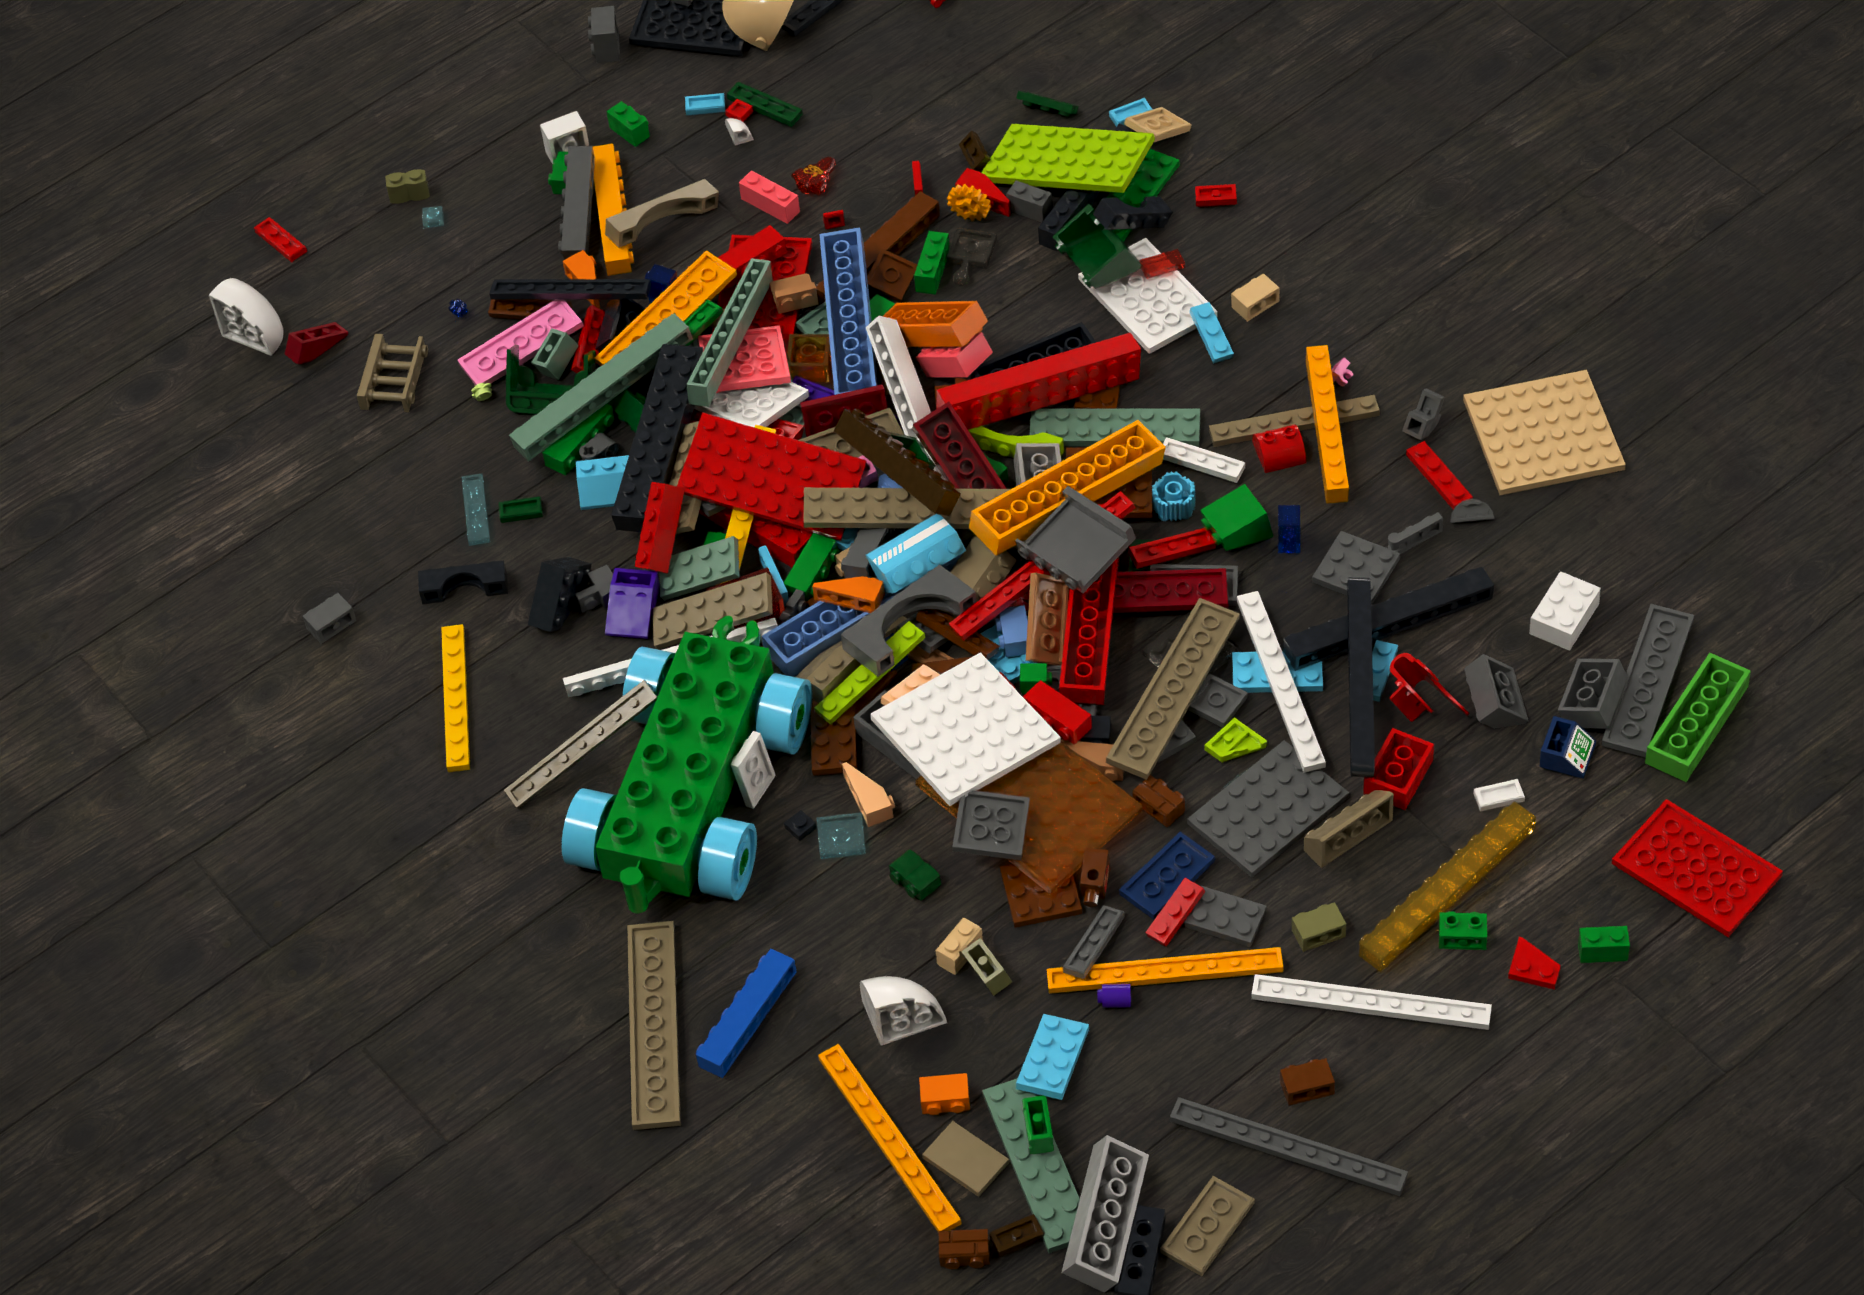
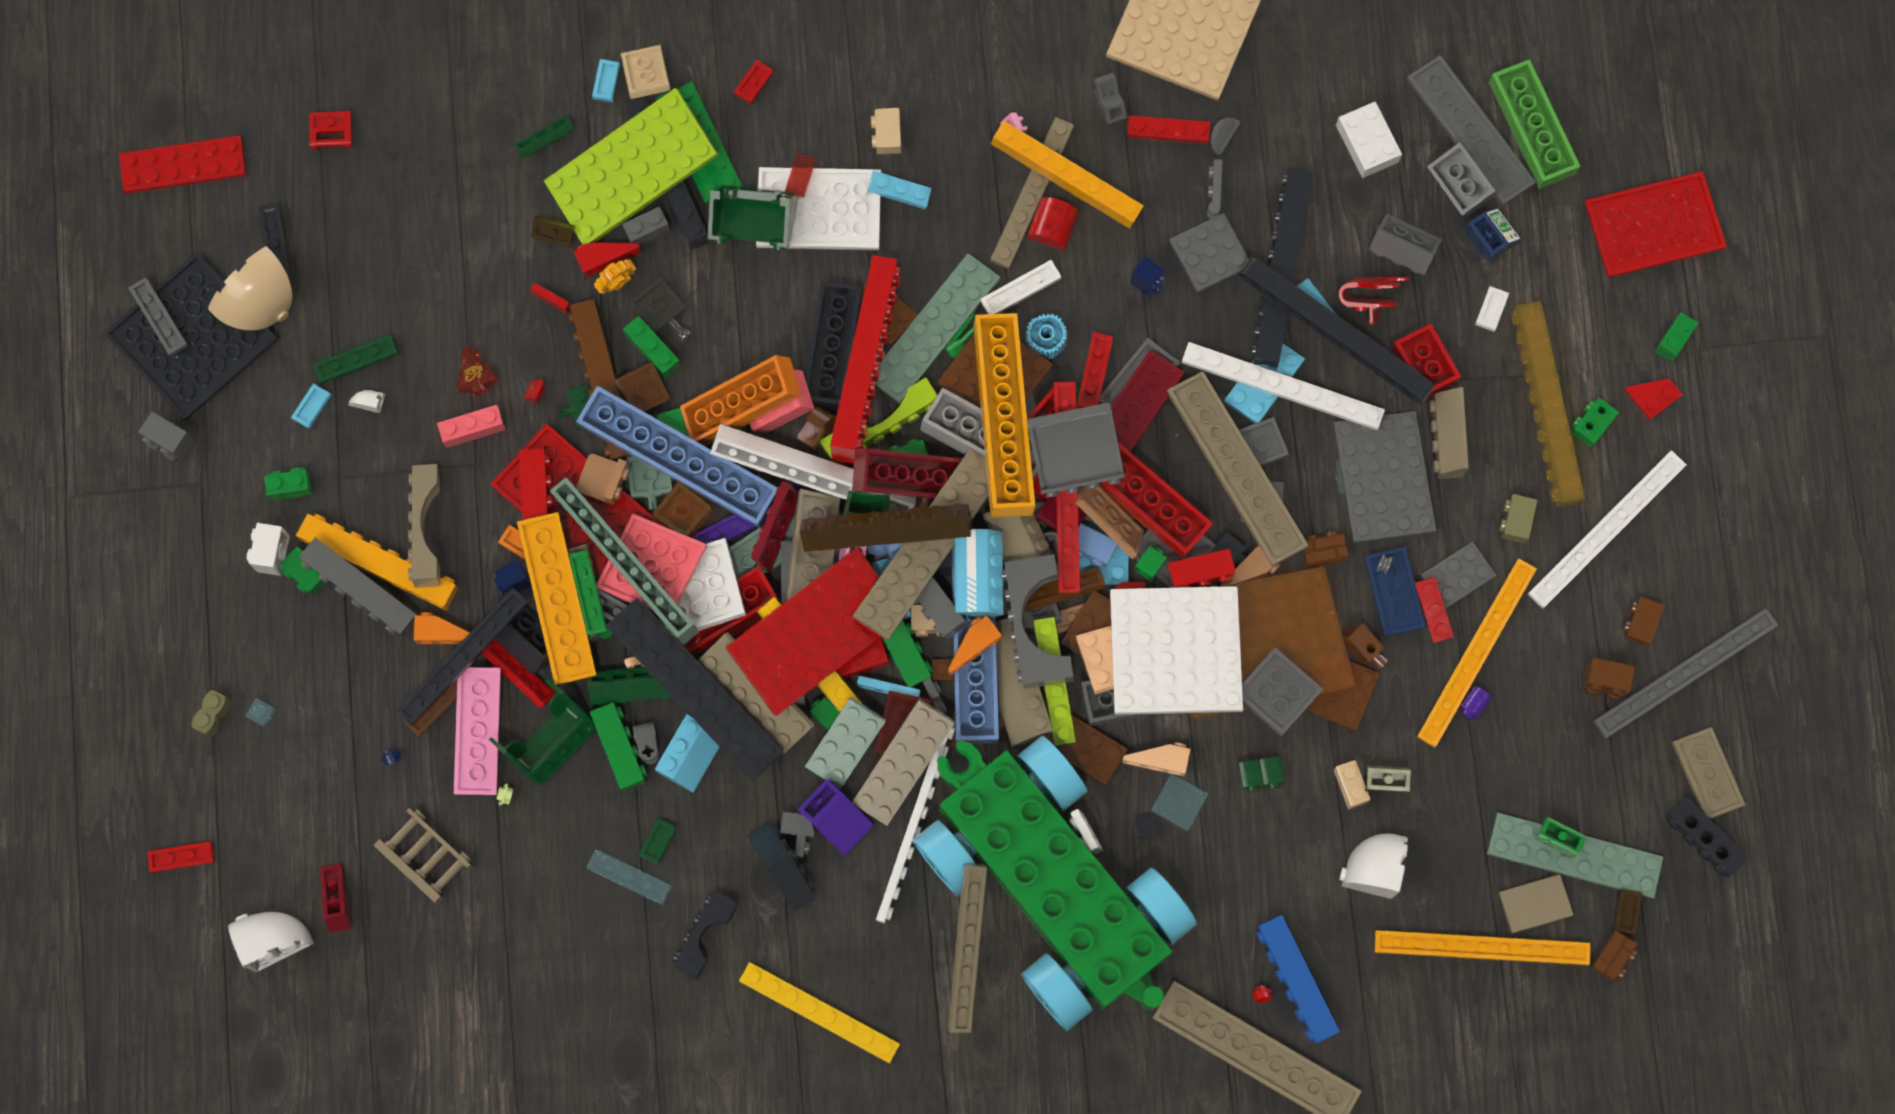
camera: 60 degrees left, 25 degrees up
dark grey brick [303,593,356,644] -> none
sand green brick [509,313,693,462] -> none
sand green brick [531,328,579,380] -> none
red brick [635,482,685,573] -> none
red plate [725,99,753,122] -> none
orange brick [919,1073,970,1115] -> none
medium azure plate [1016,1014,1089,1100] -> none
light grey brick [1061,1135,1149,1292] -> none
dark grey tile [1063,905,1125,979] -> none
black arch [1093,196,1173,230] -> none
green slope [1200,484,1274,551] -> none
lime wing [1205,717,1267,762] -> none
none -> red plate [1252,986,1272,1004]
none -> dark grey bush [1376,554,1393,575]
none -> reddish brown brick [1581,658,1635,700]

